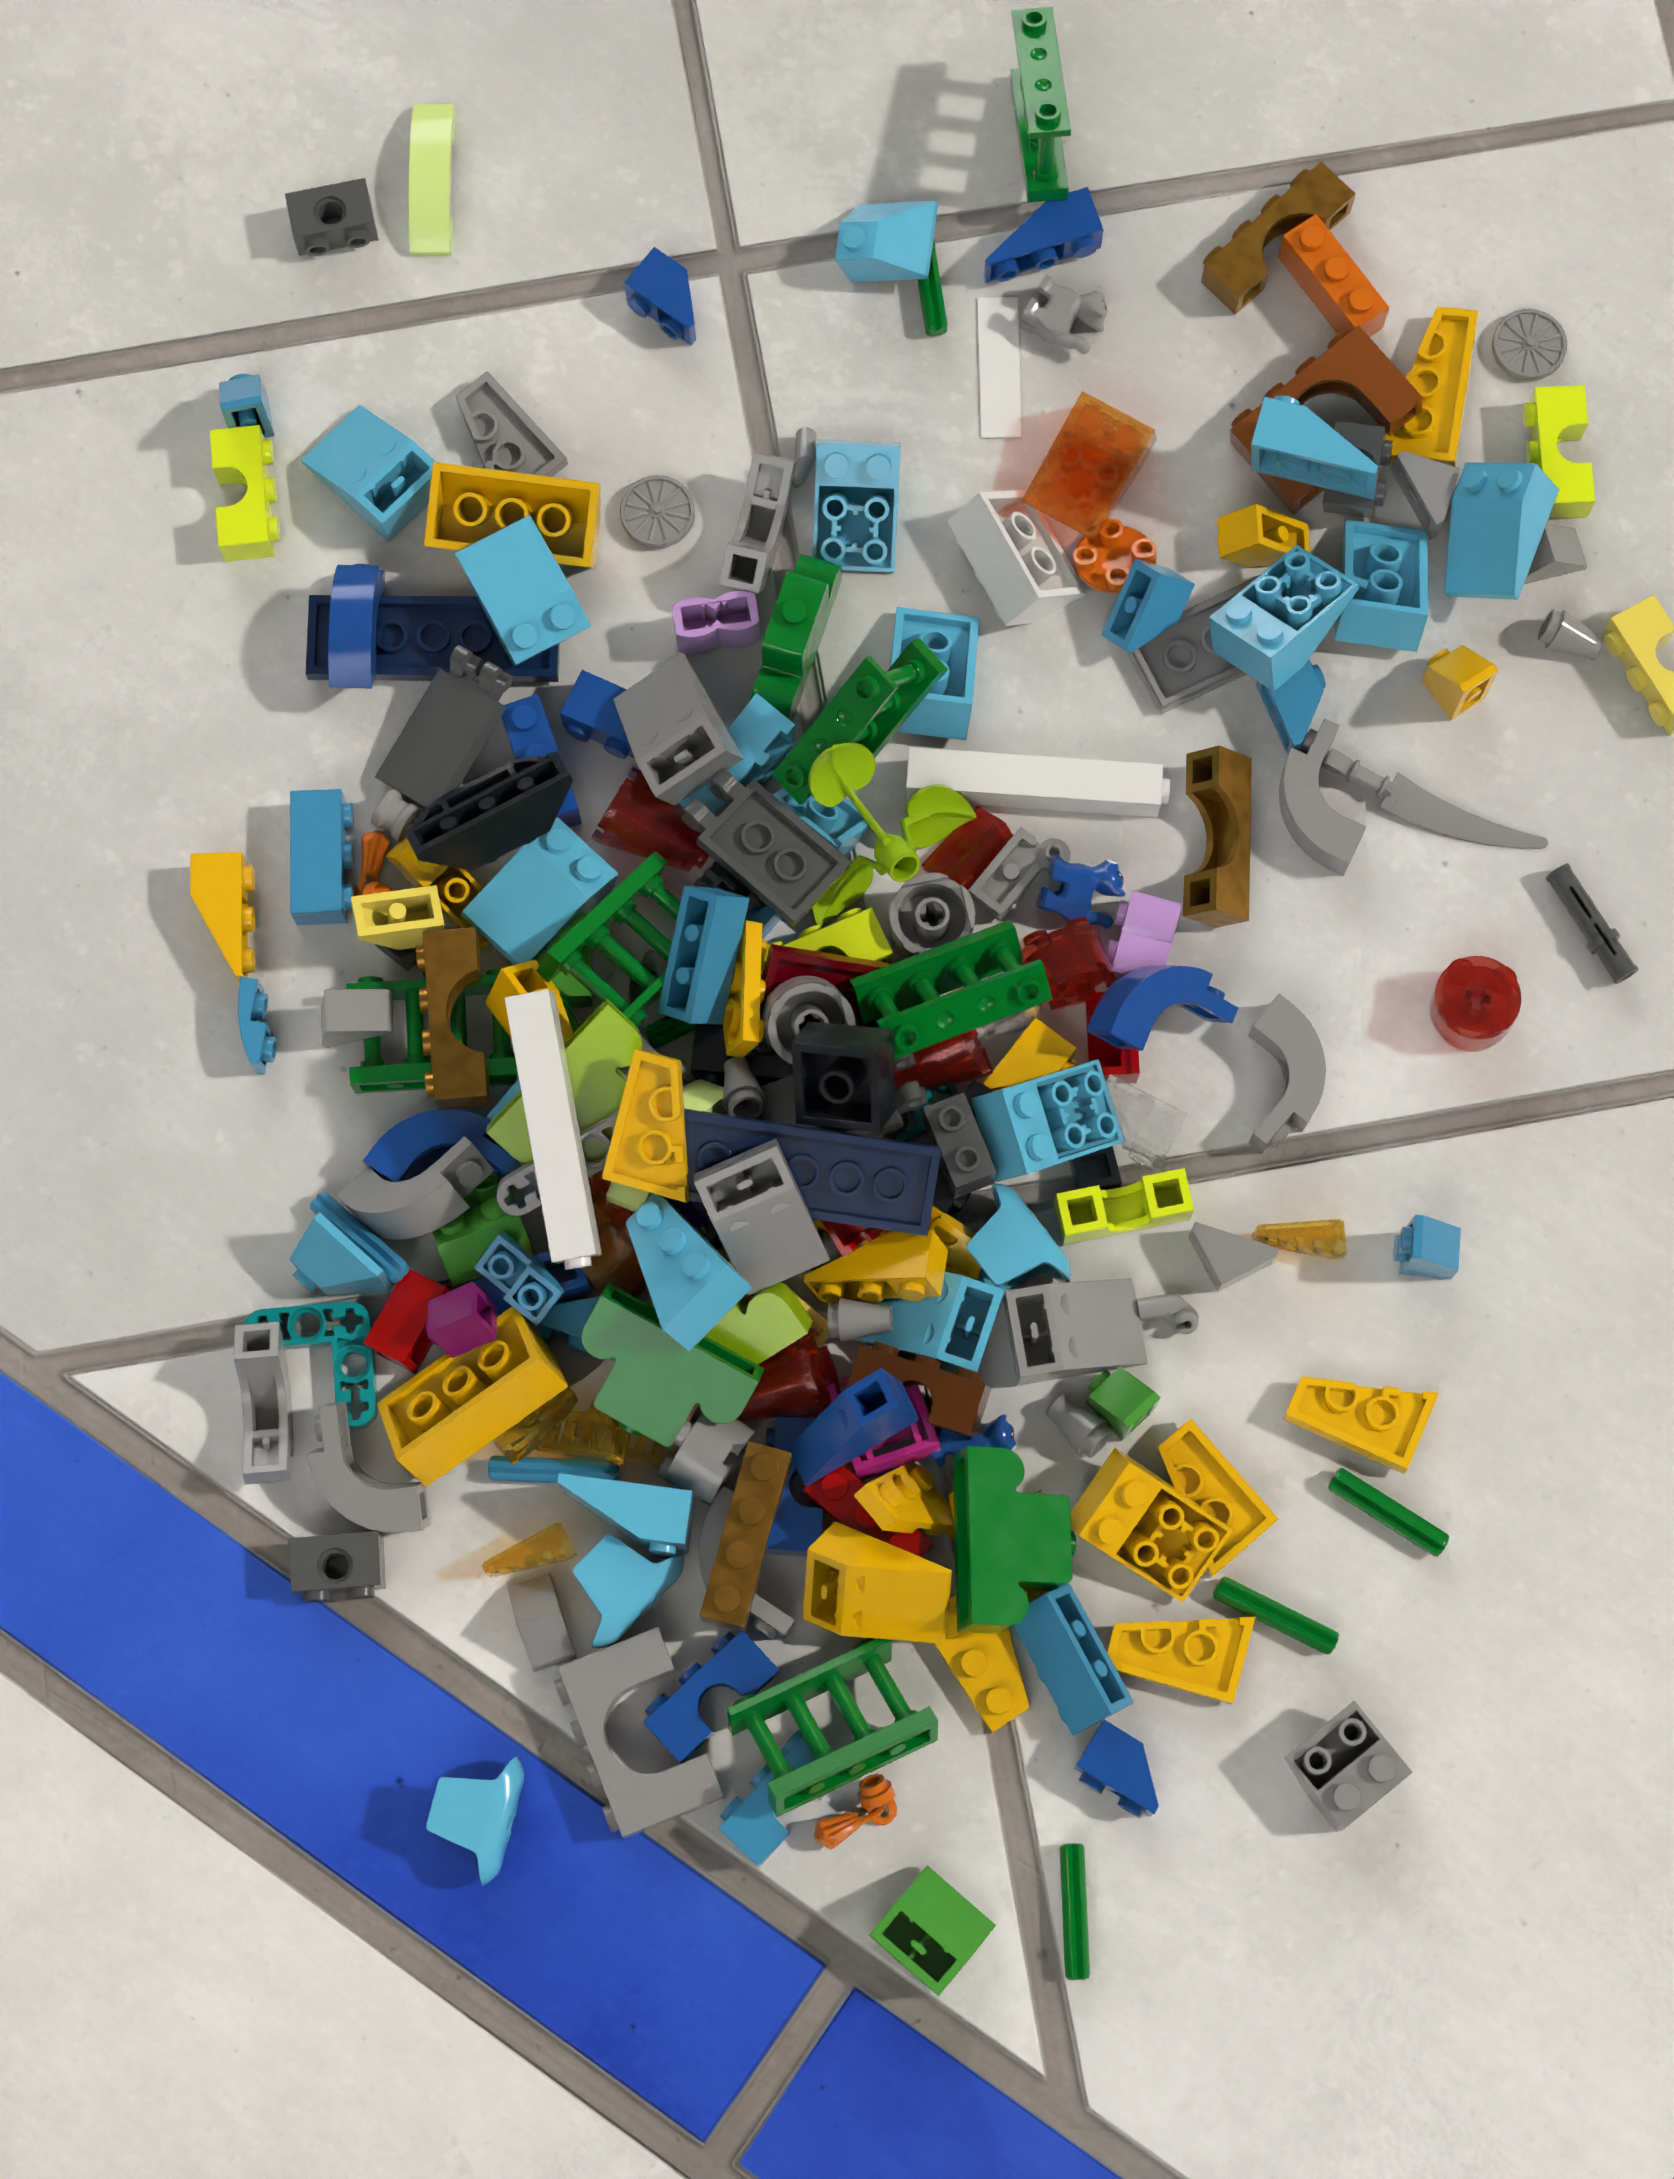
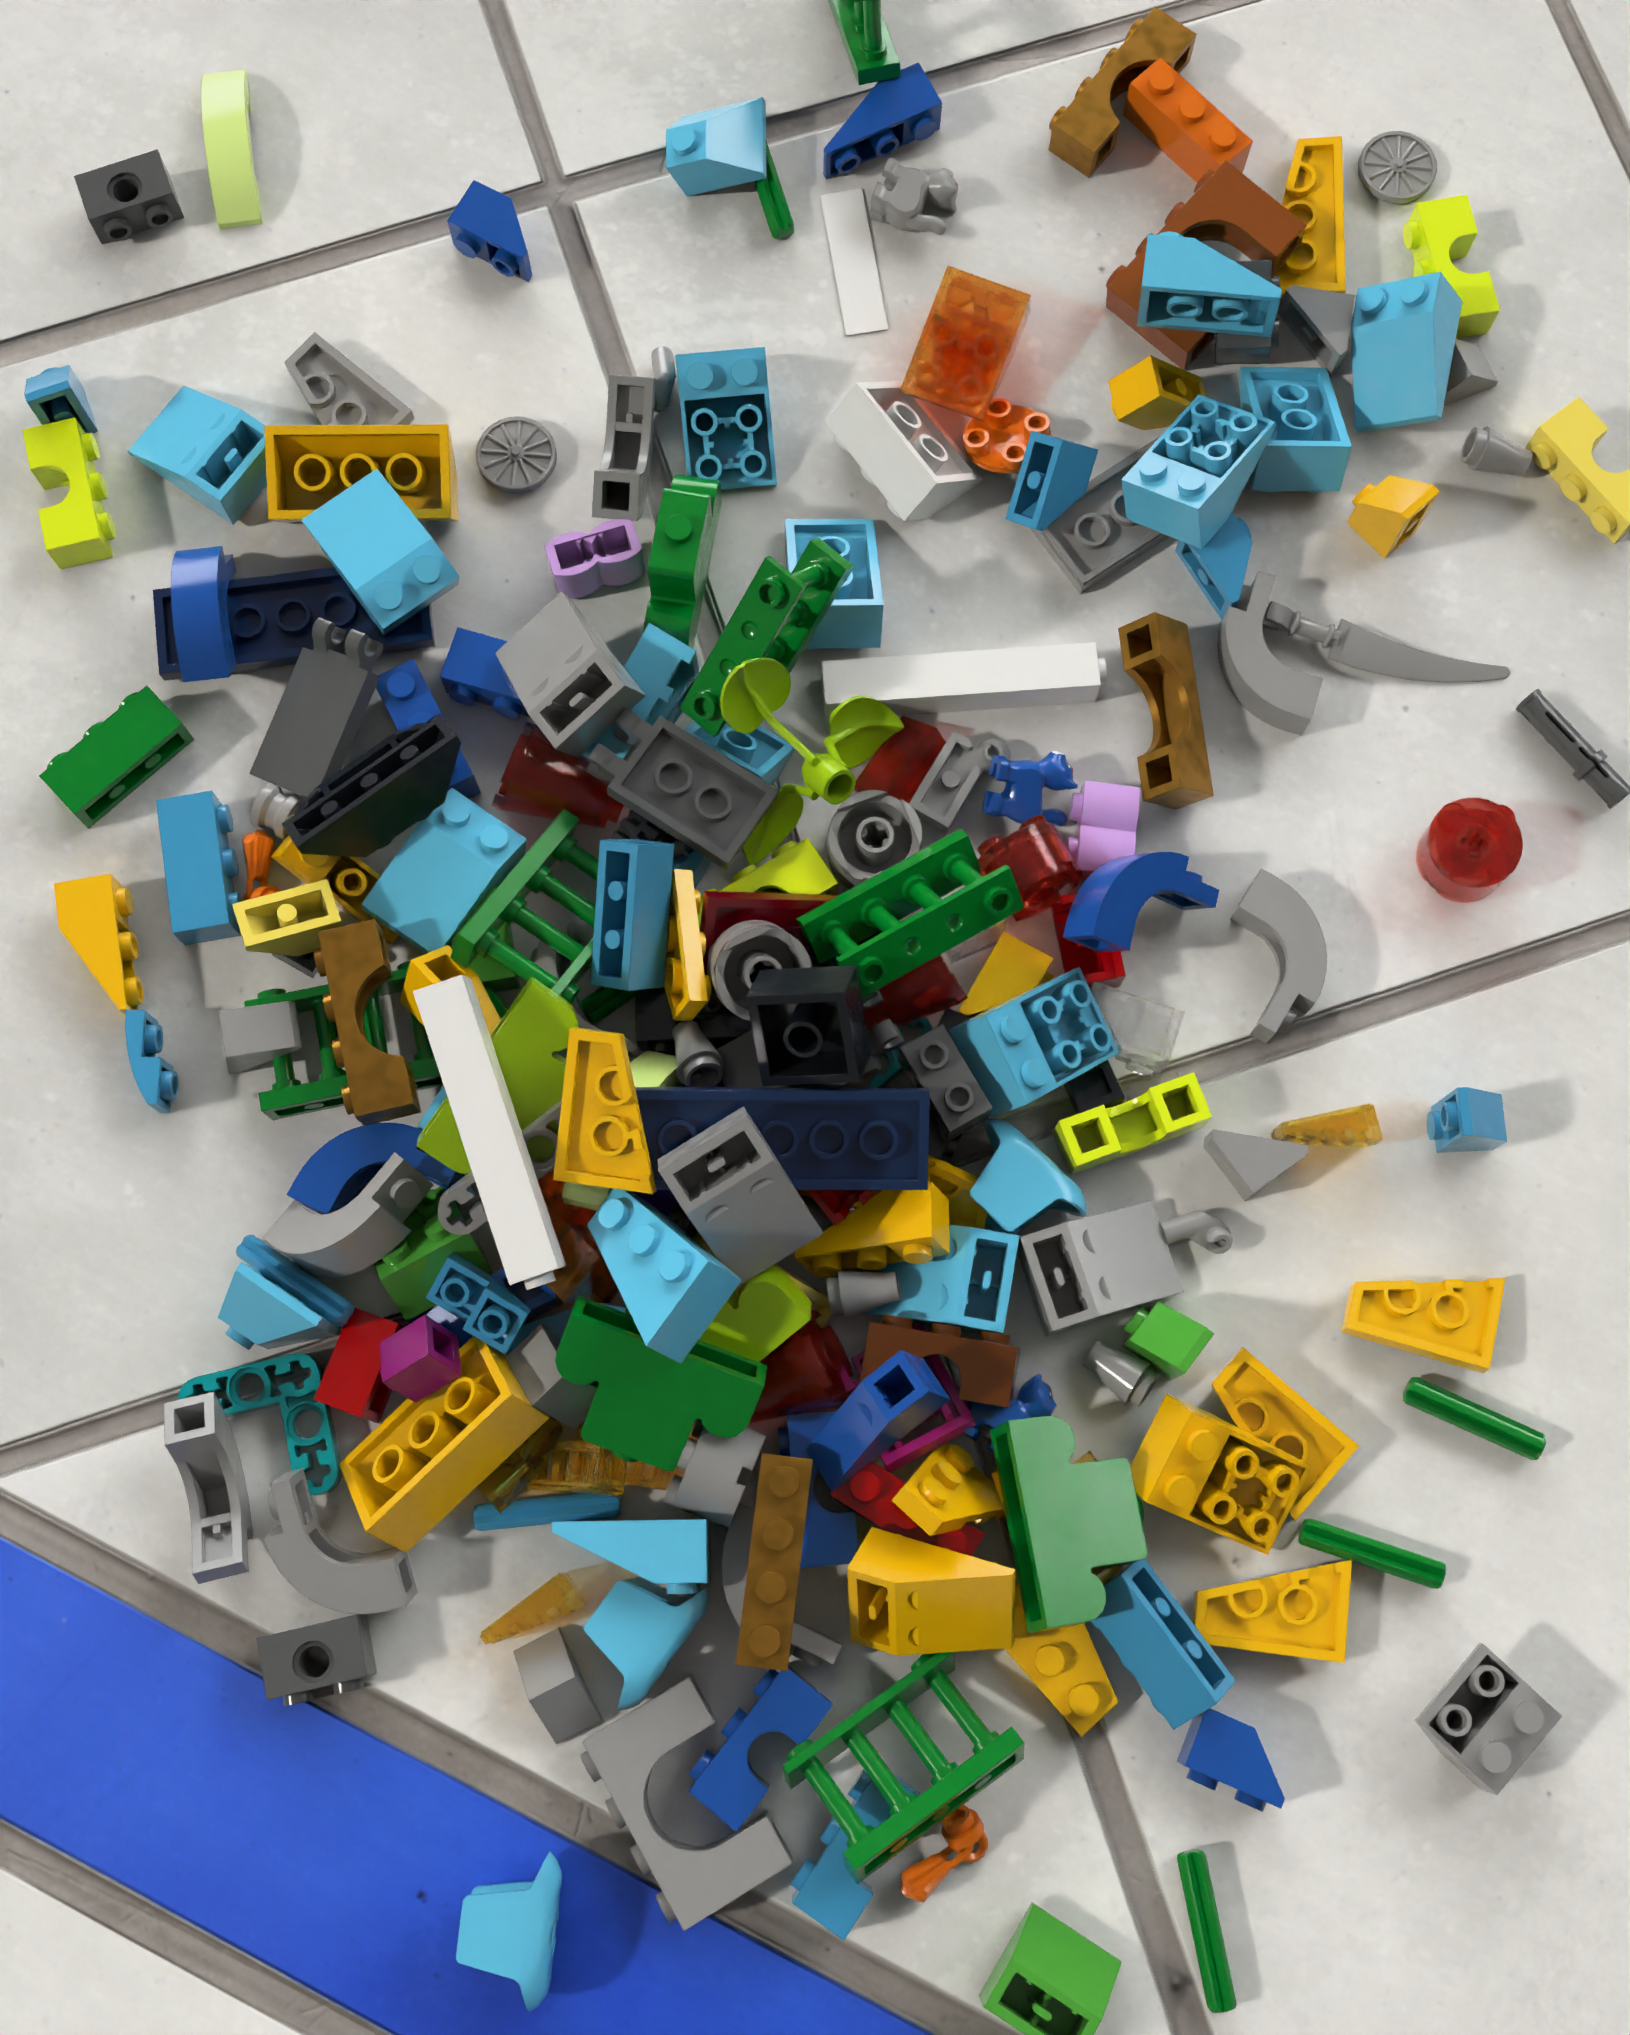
camera: 10 degrees left, 0 degrees up
none -> green brick [39,686,195,829]
none -> light grey slope [505,1323,598,1429]

